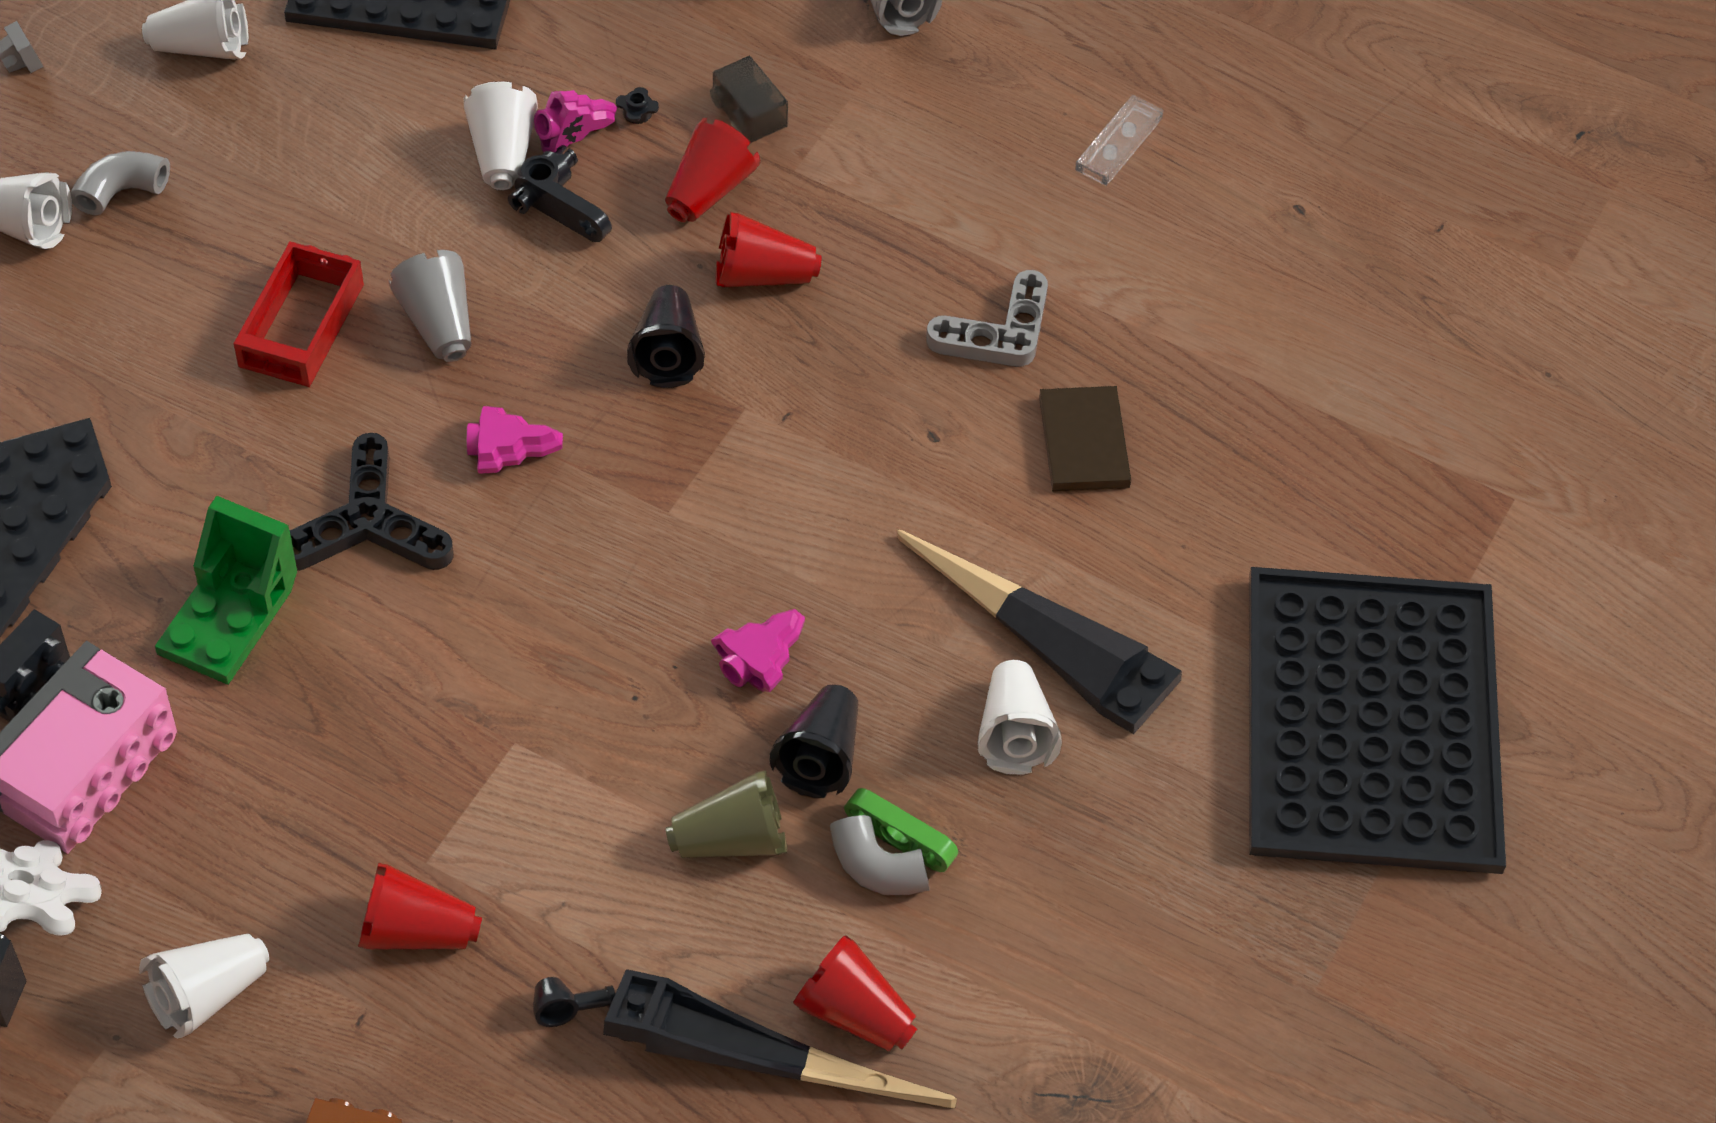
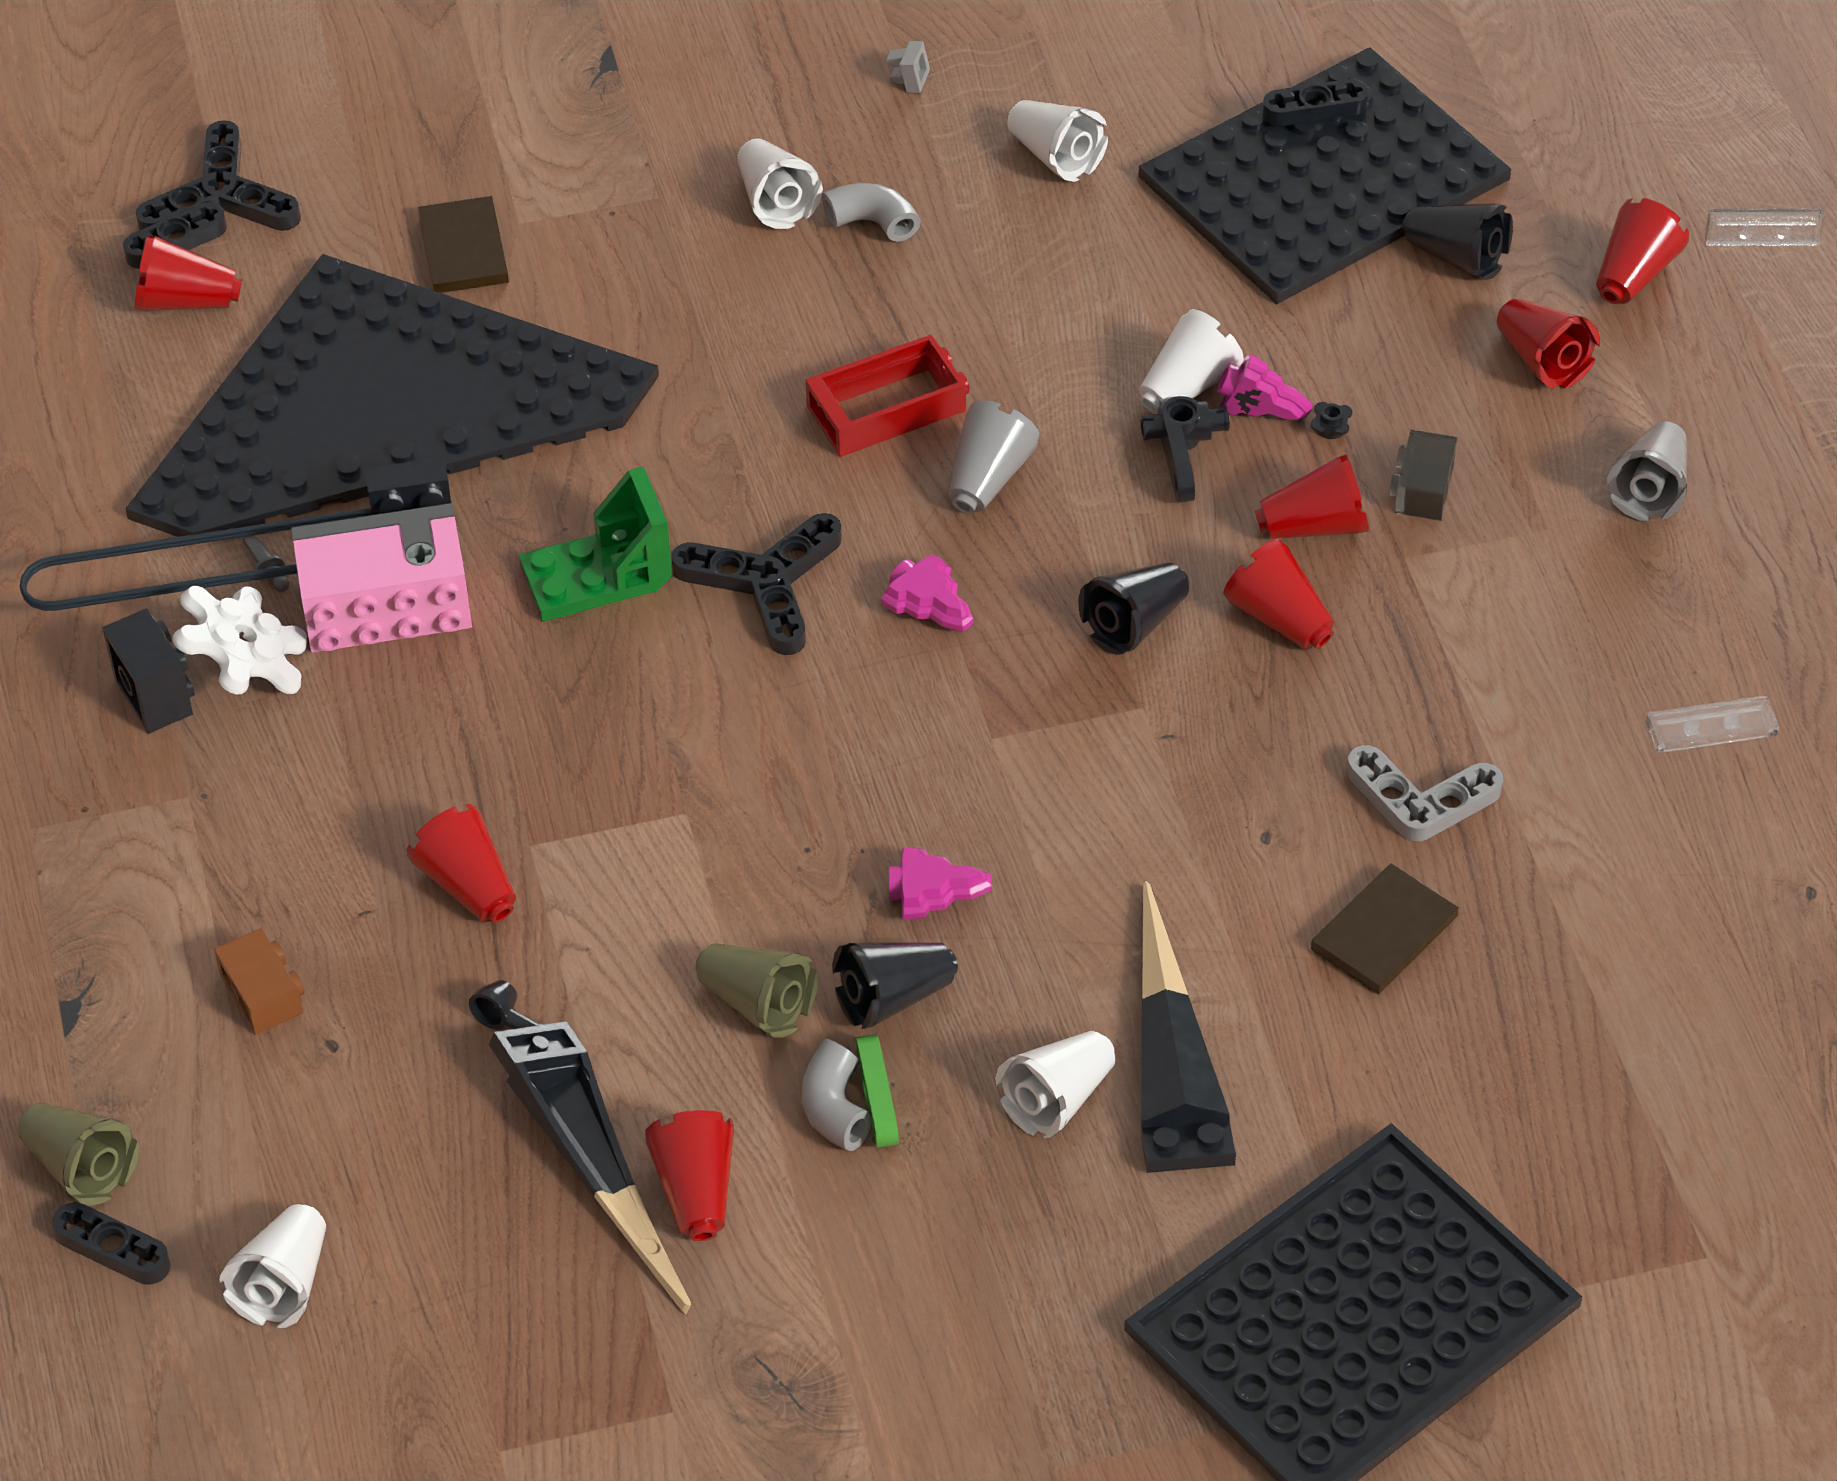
camera: 50 degrees right, 5 degrees down
white cone [139,934,269,1039] -> none

